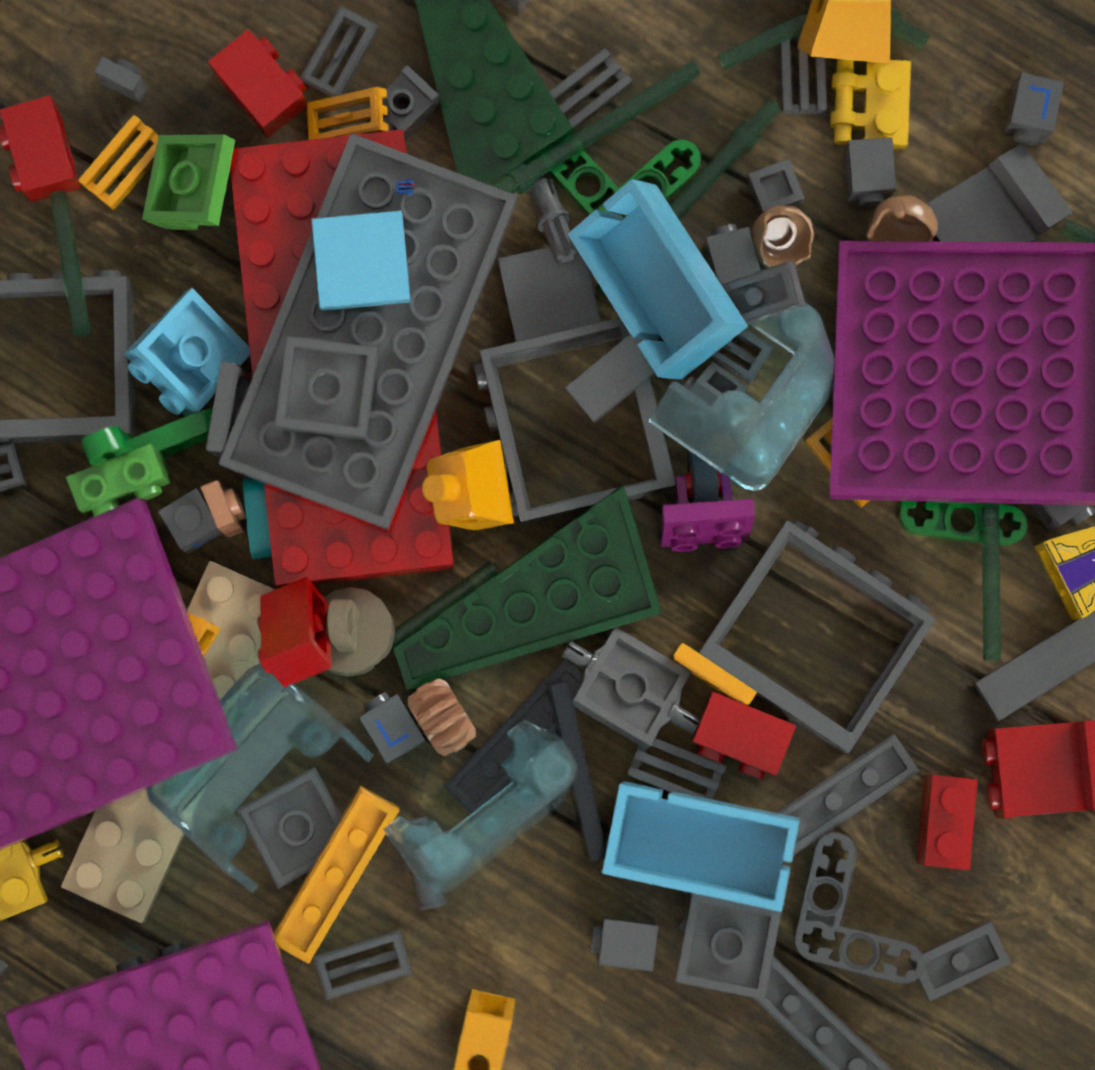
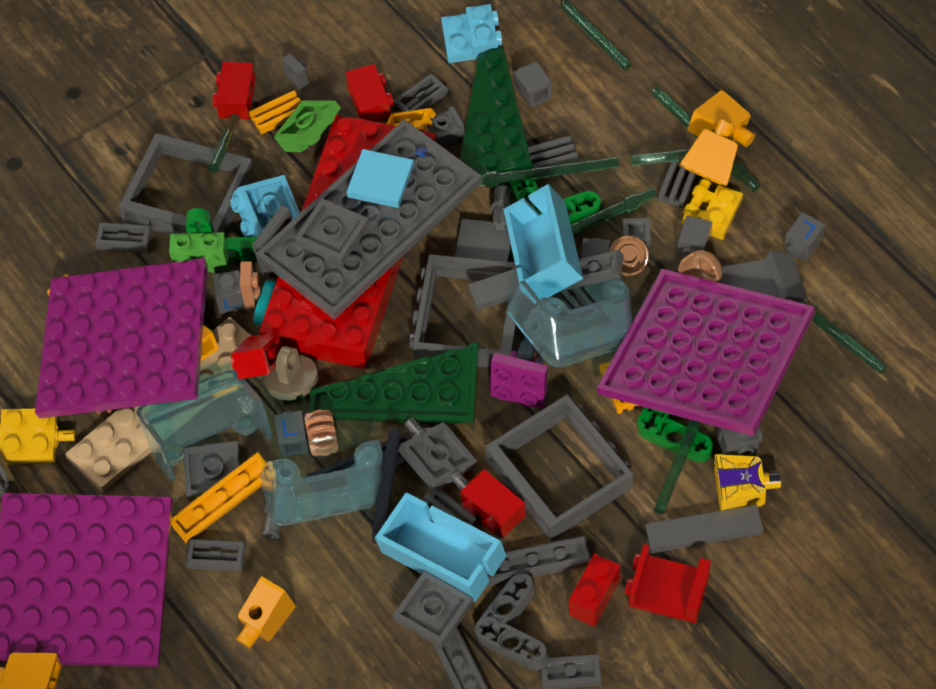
camera: 30 degrees right, 25 degrees down
light orange torso [422,440,514,531] -> none
dark grey brick [590,917,658,971] -> none
light orange tile [671,642,757,706] -> none

